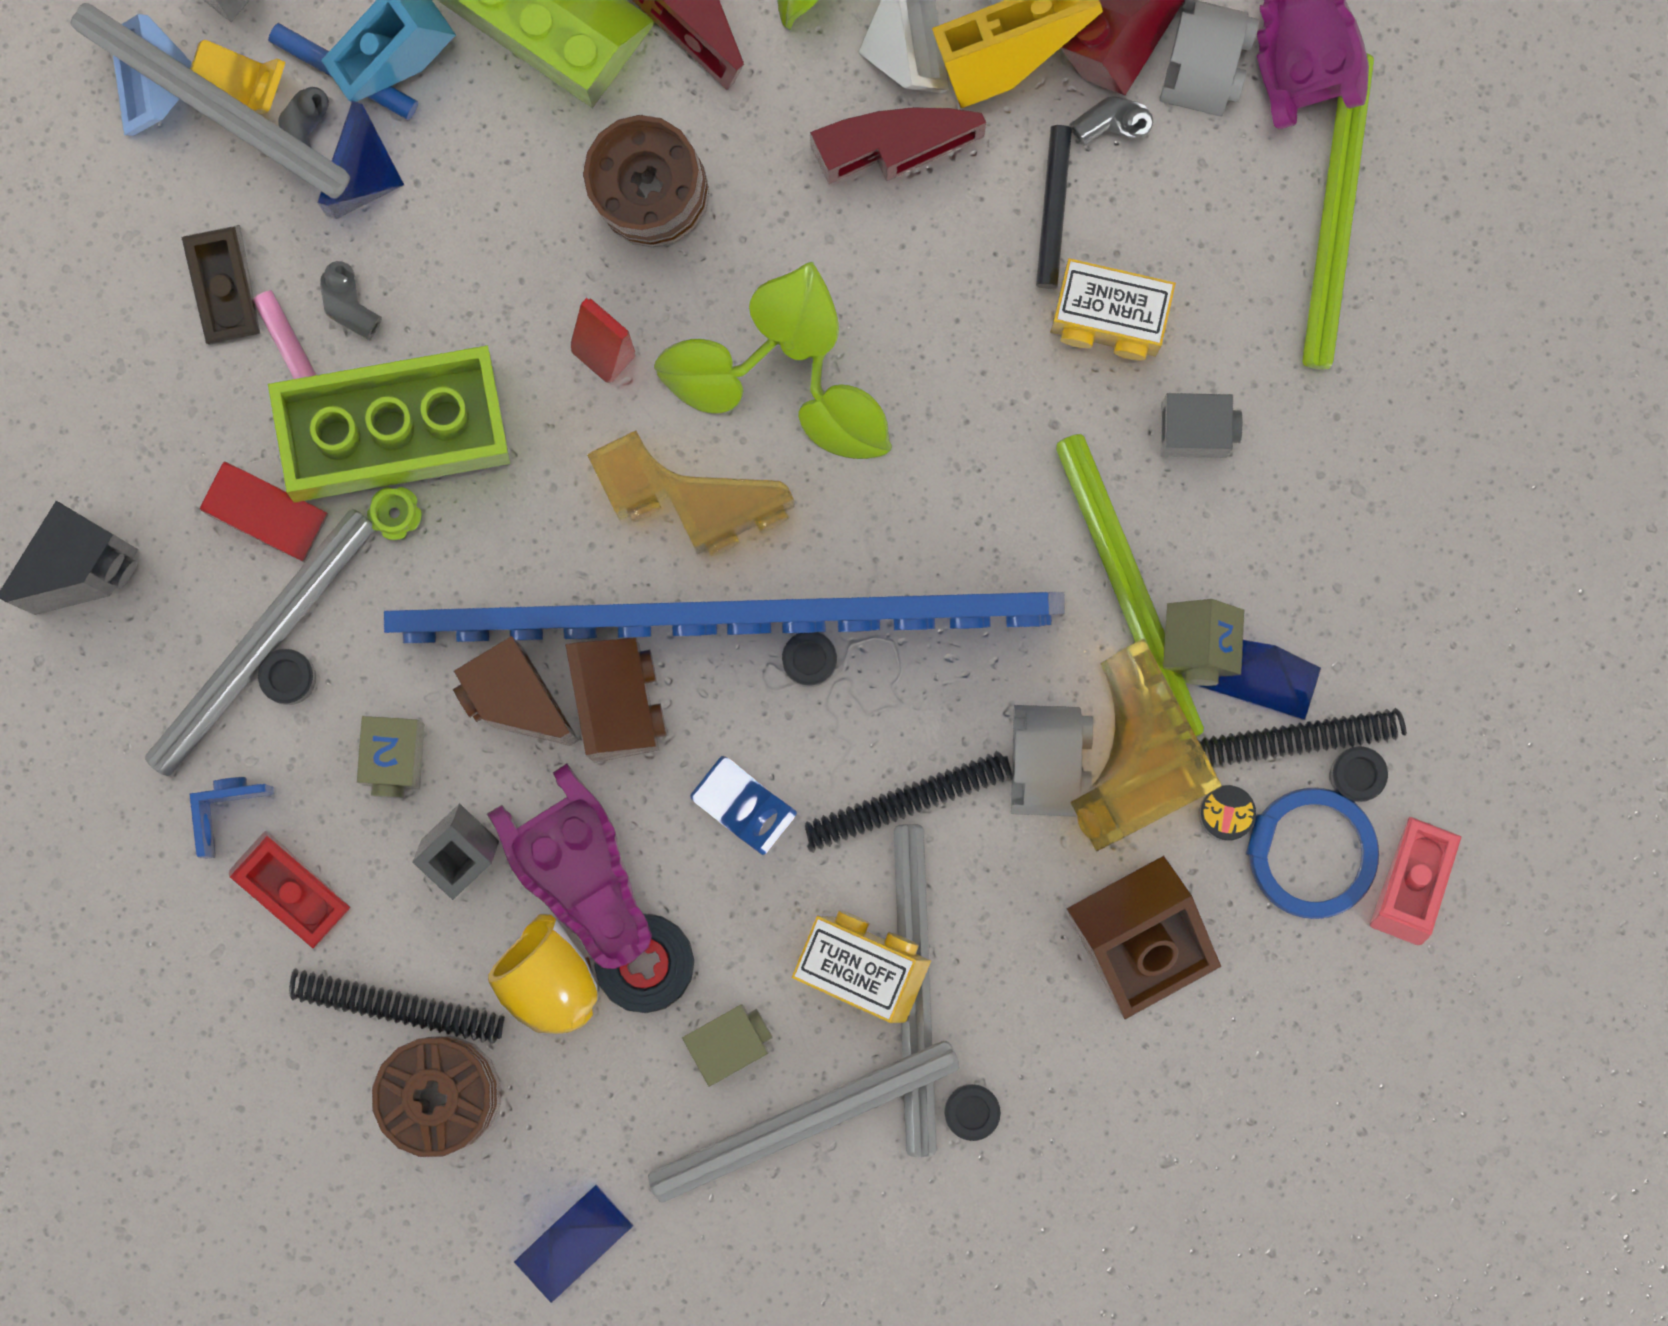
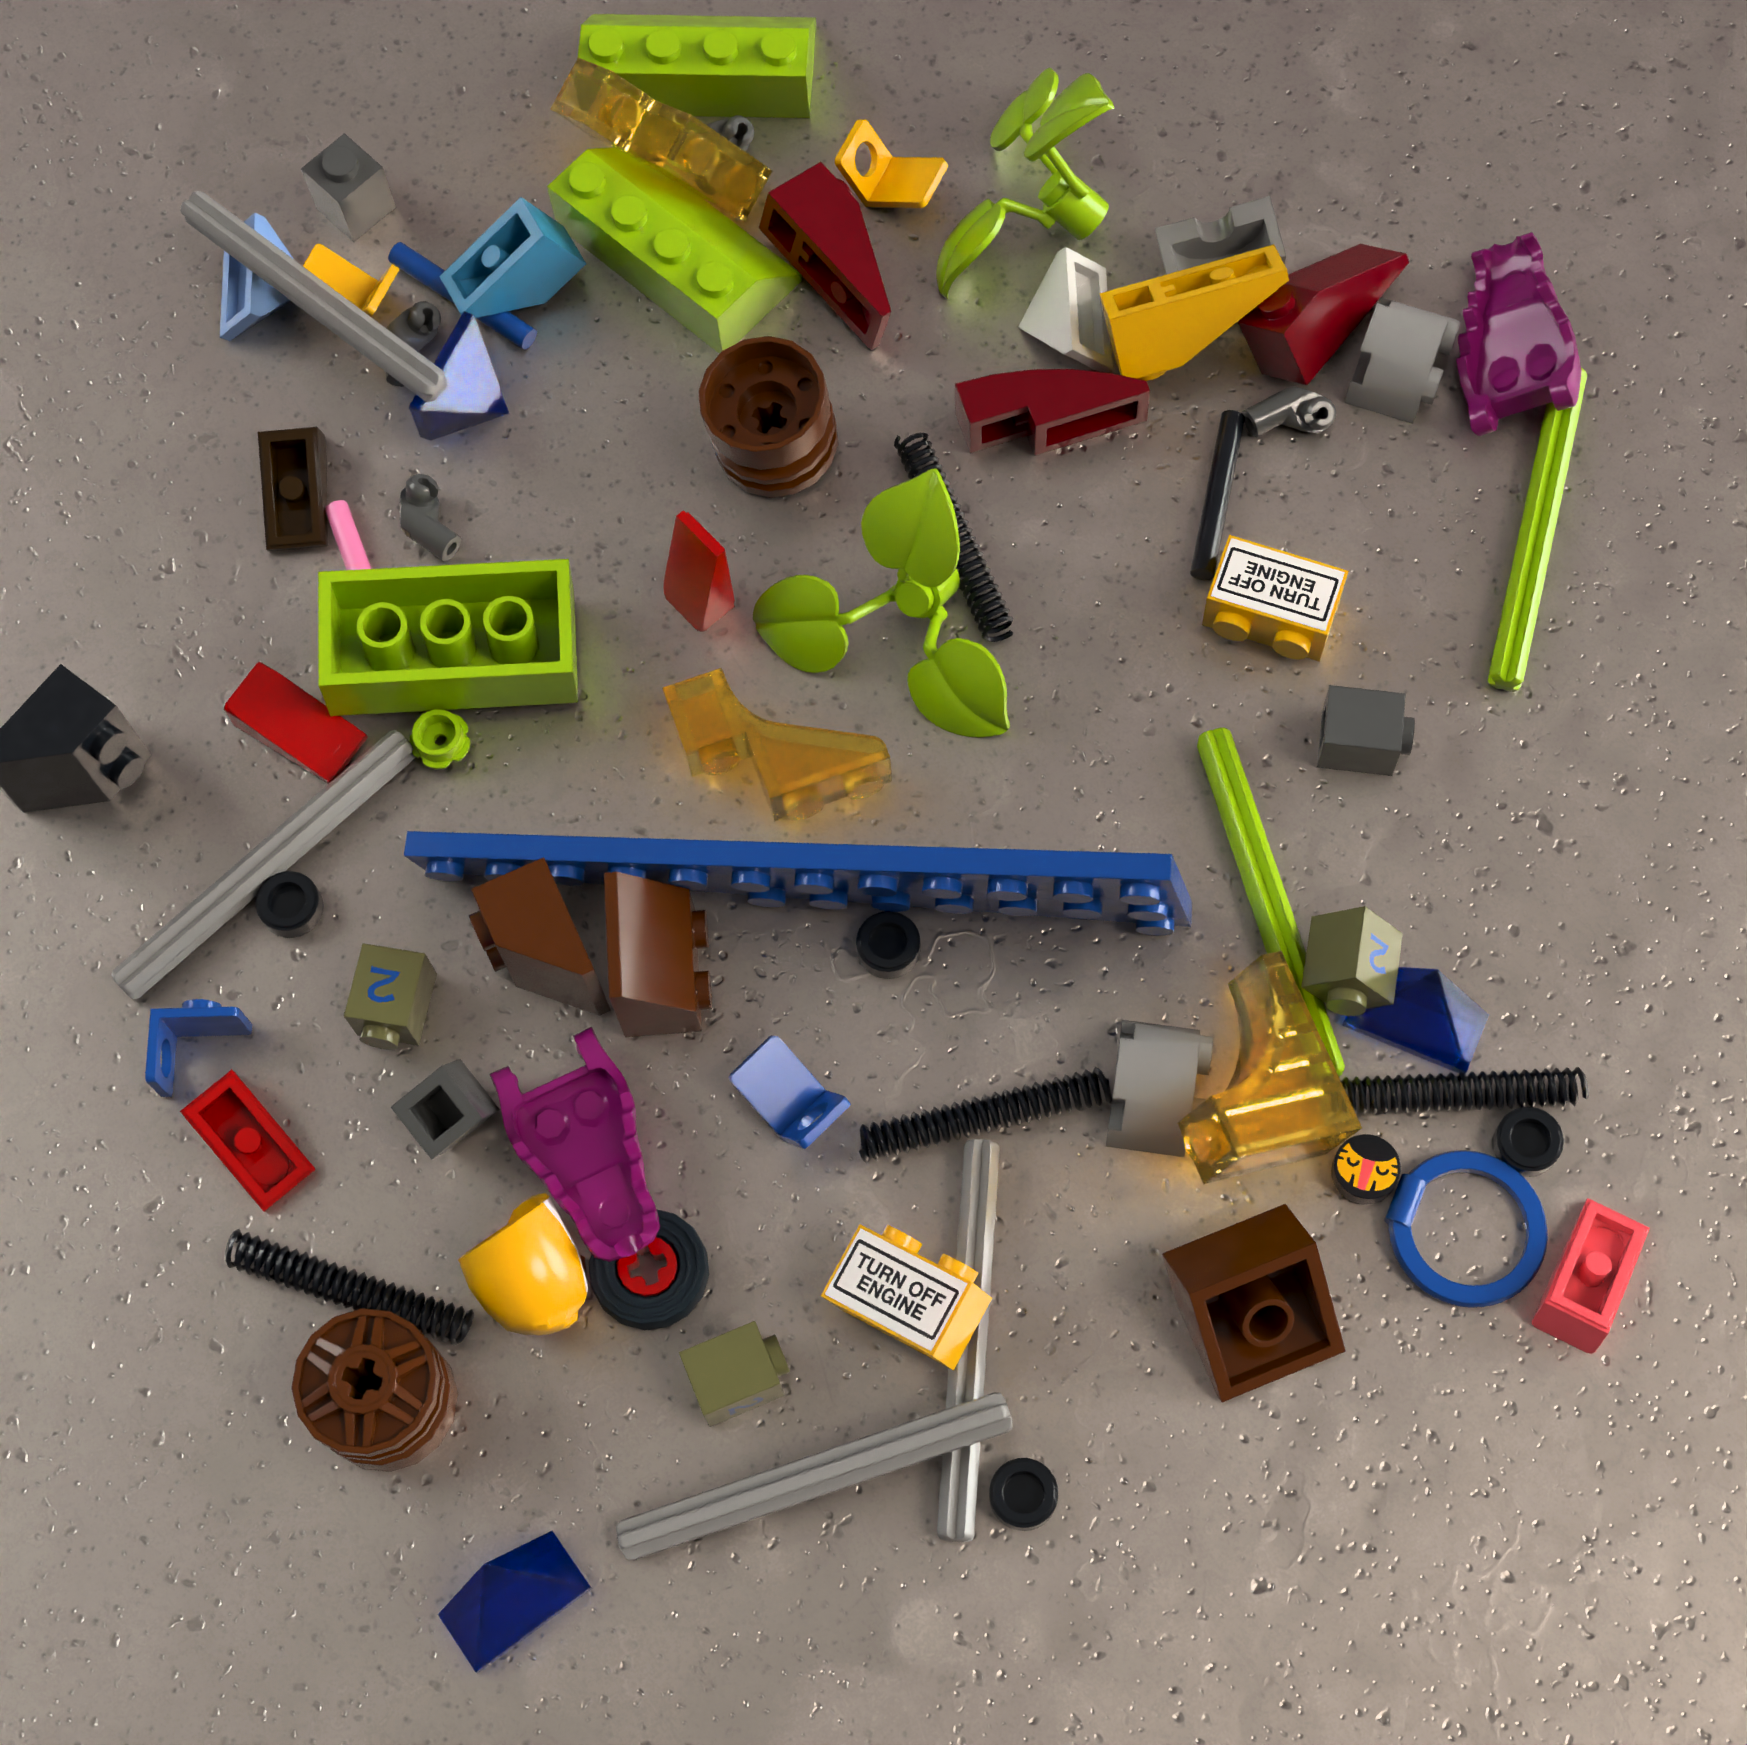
camera: 10 degrees right, 15 degrees down
none -> black piece [894,432,1014,642]

